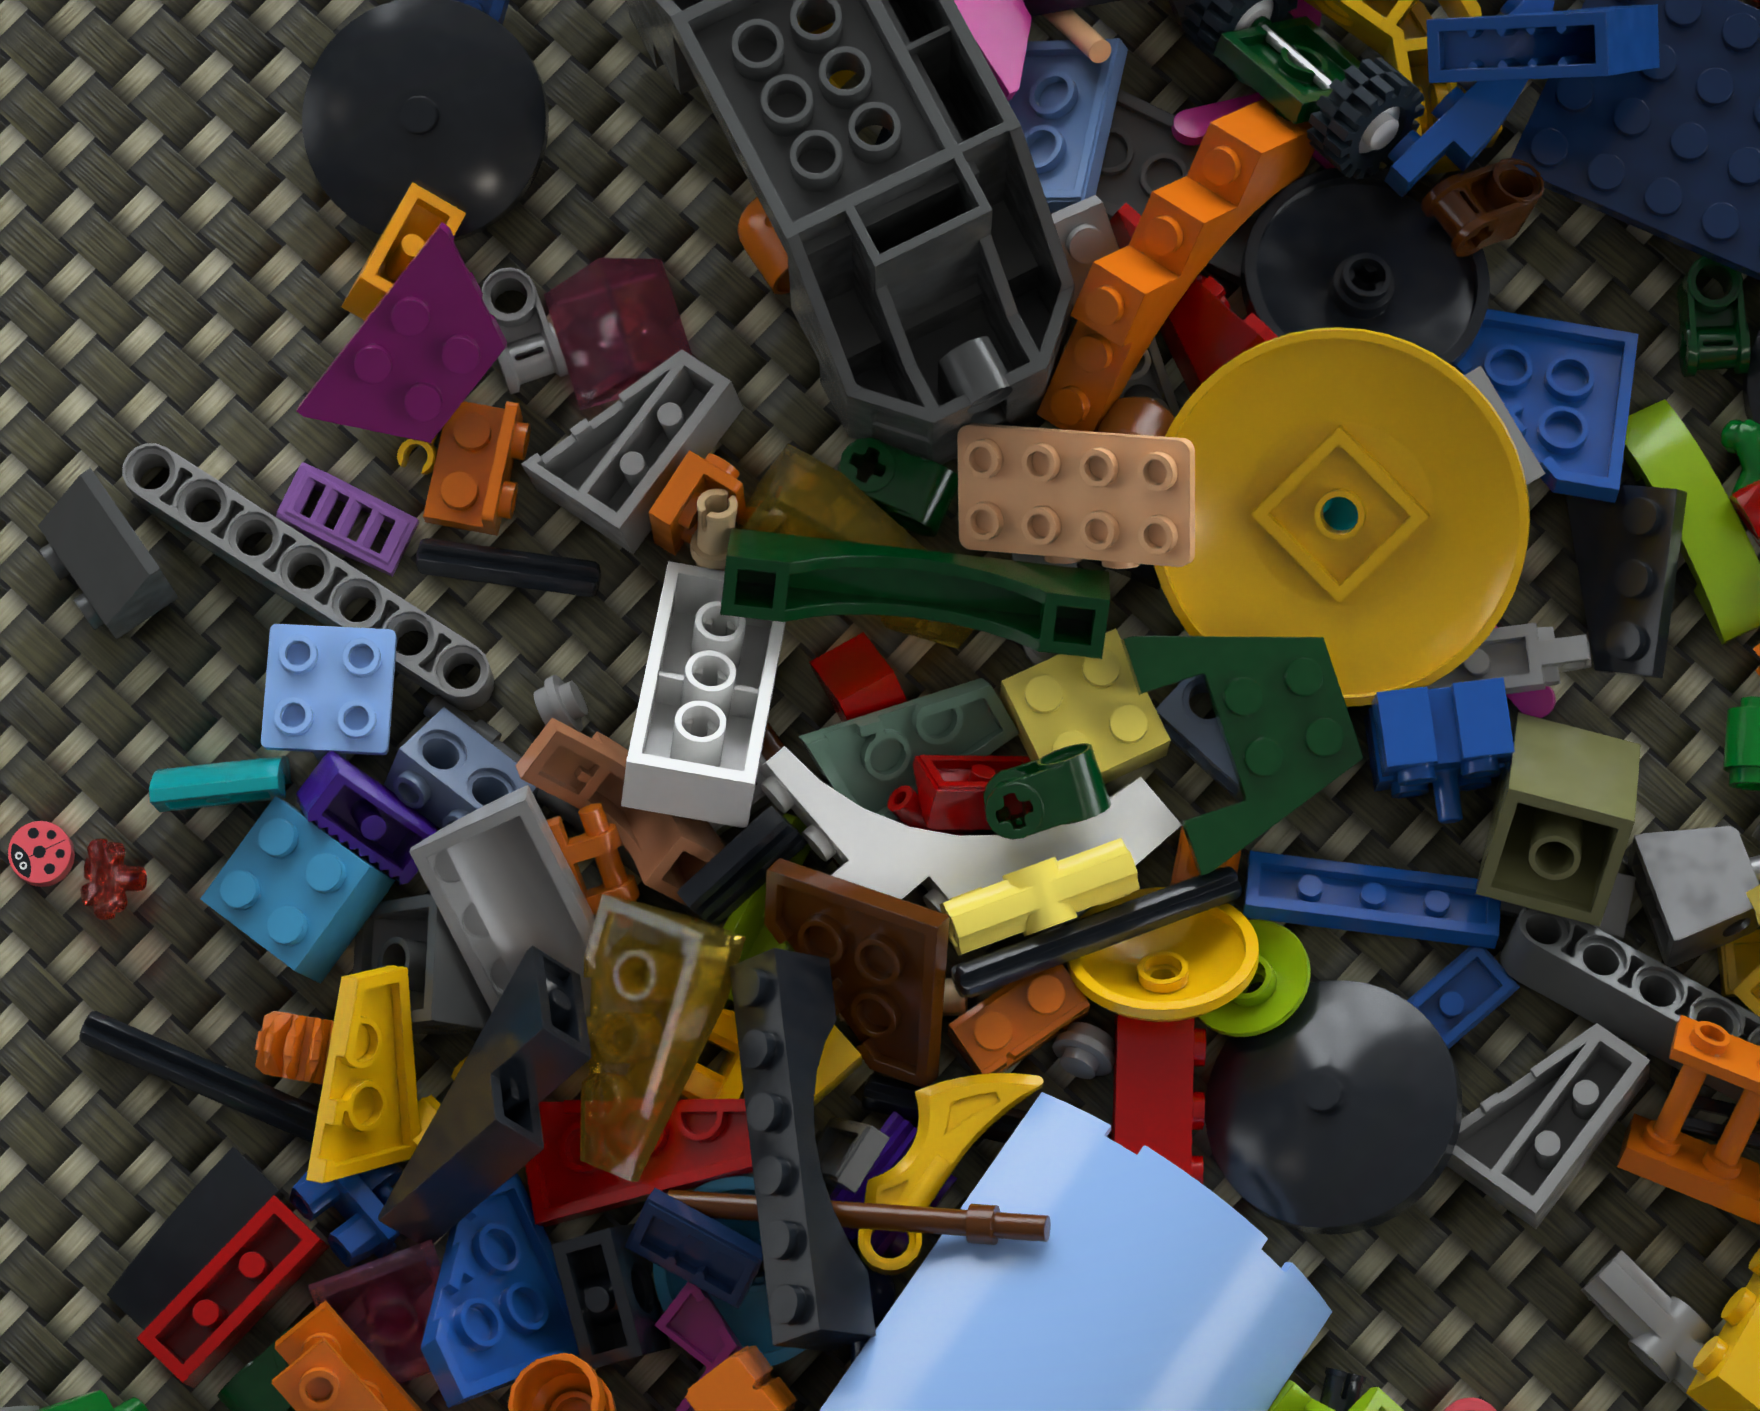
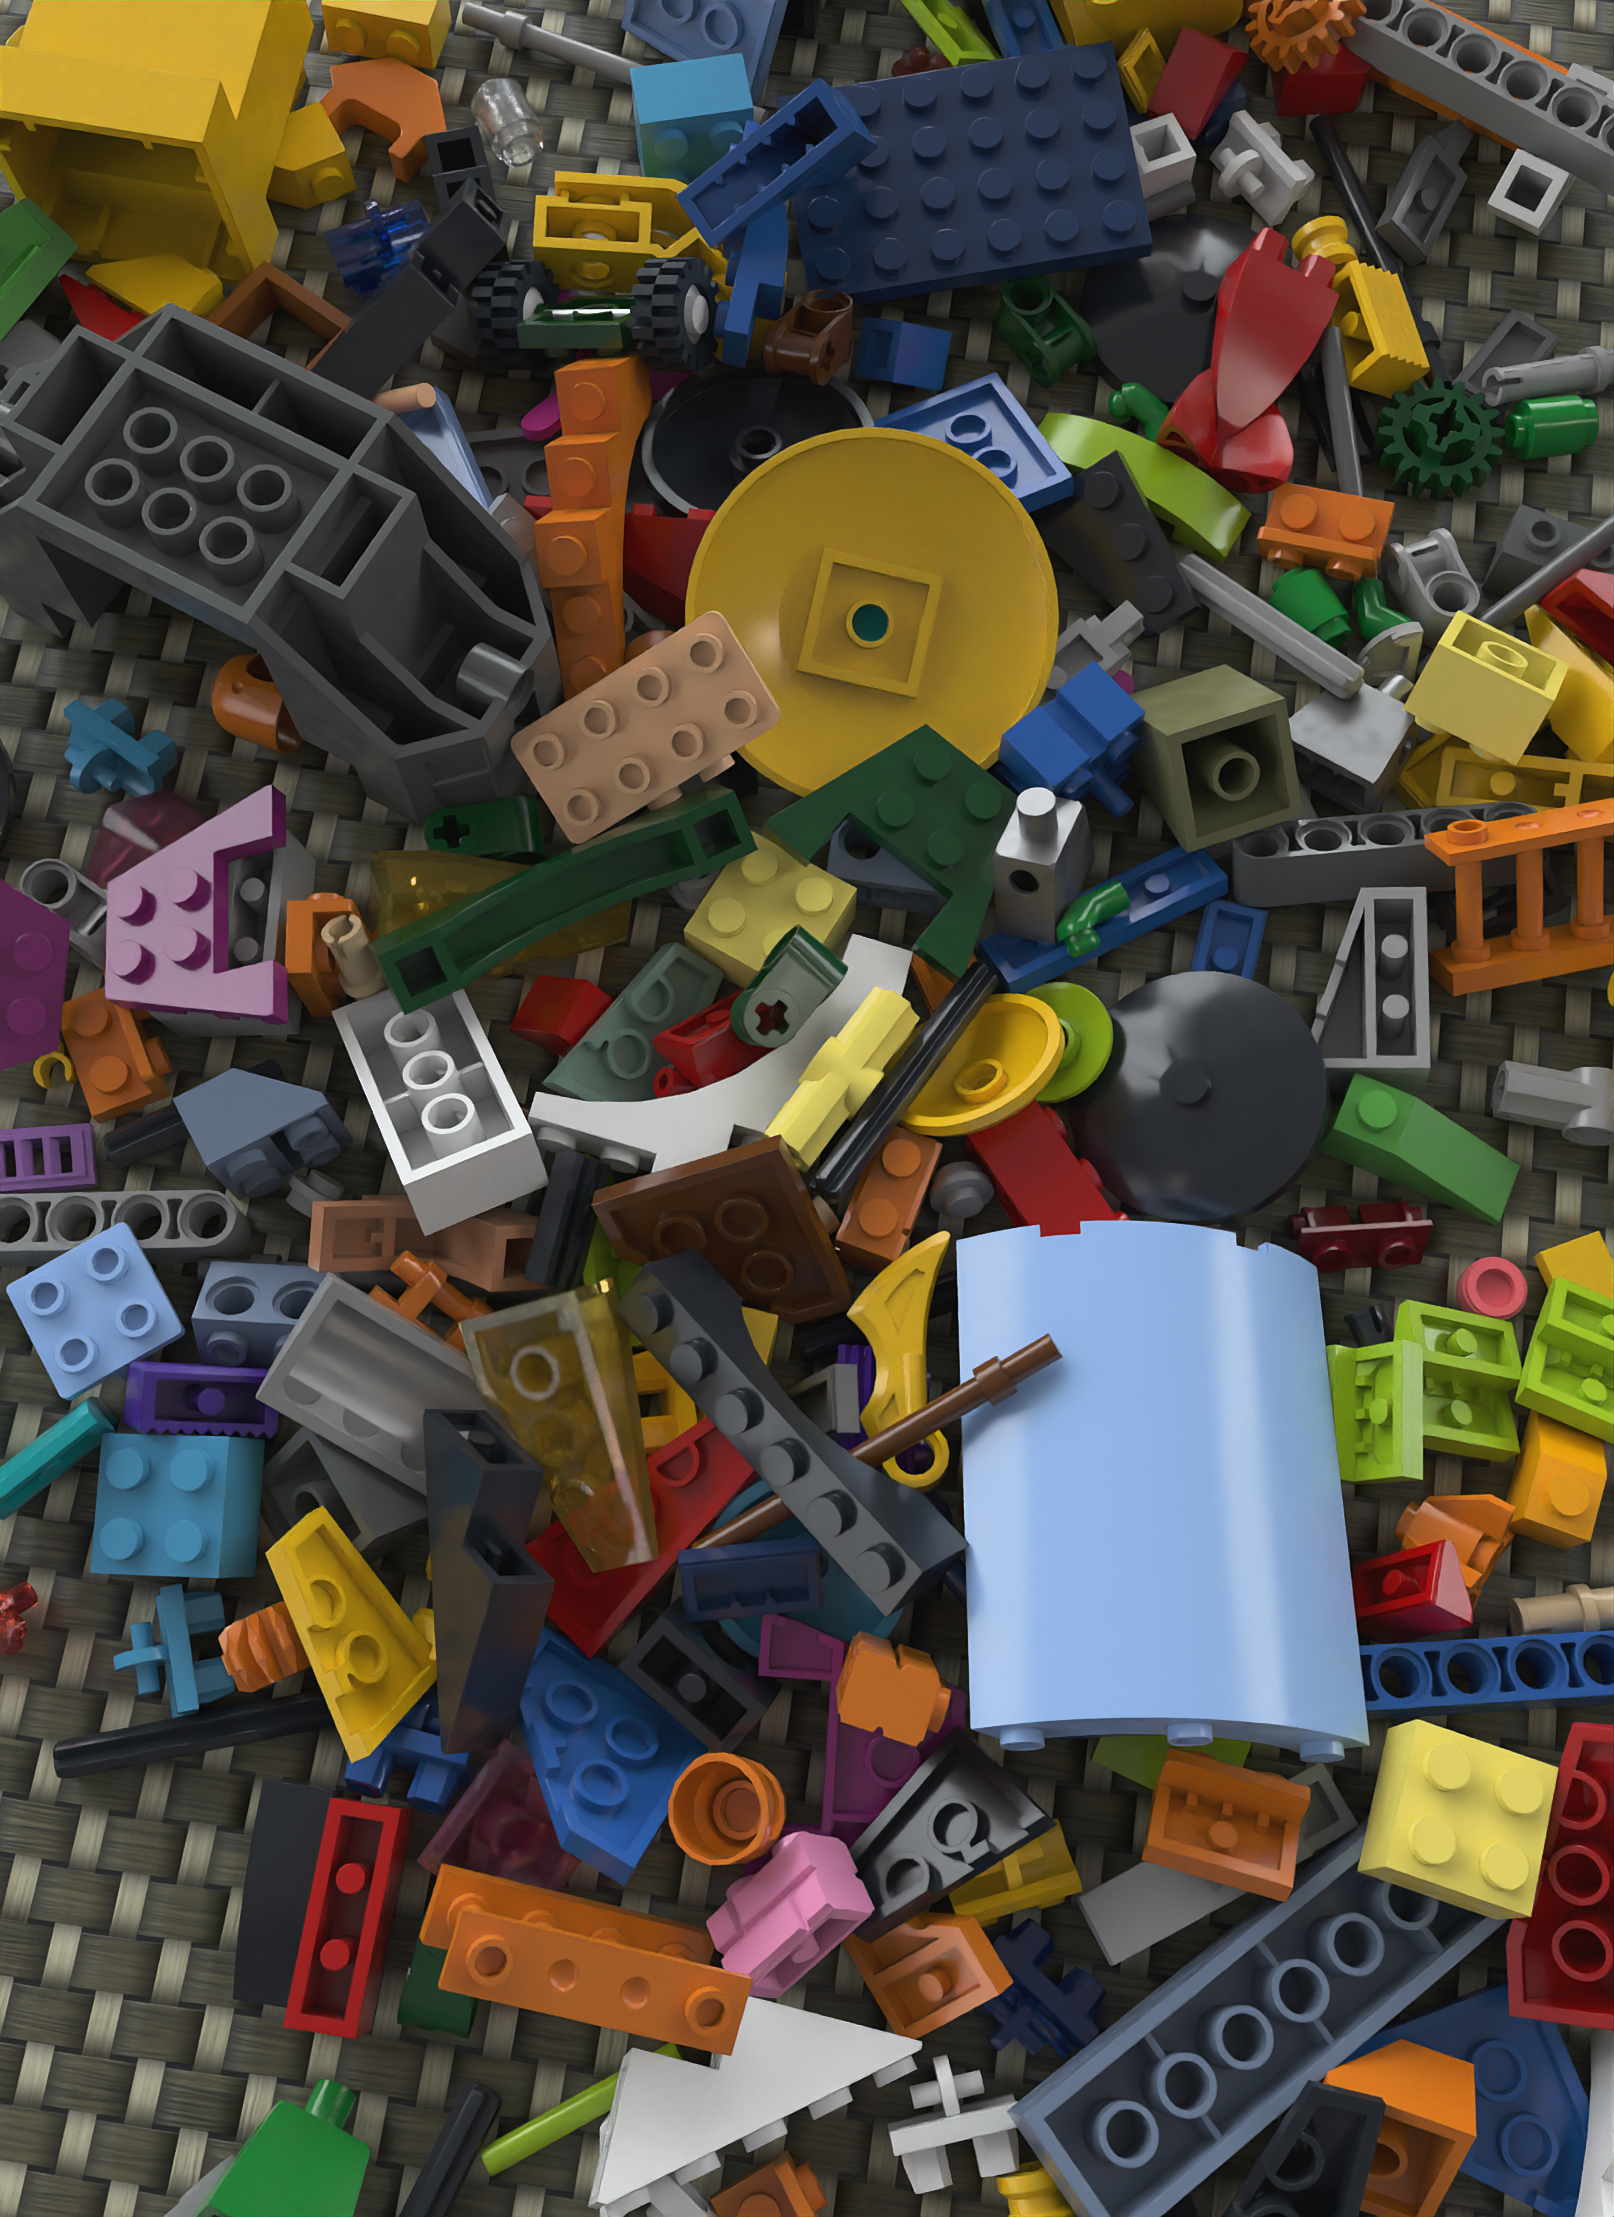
camera: 35 degrees left, 5 degrees down
none -> dark azure hips [64,697,177,808]
none -> wing [105,785,288,1025]
none -> dark azure hips [113,1583,235,1718]
none -> sand blue slope [173,1068,353,1201]
none -> blue panel [854,316,952,391]
none -> flat silver torso [993,787,1095,945]
none -> green arm [1056,880,1130,958]
none -> light grey axle [1179,554,1364,699]
none -> dark red hinge [1288,1201,1433,1273]
none -> bright green slope [1317,1072,1520,1225]

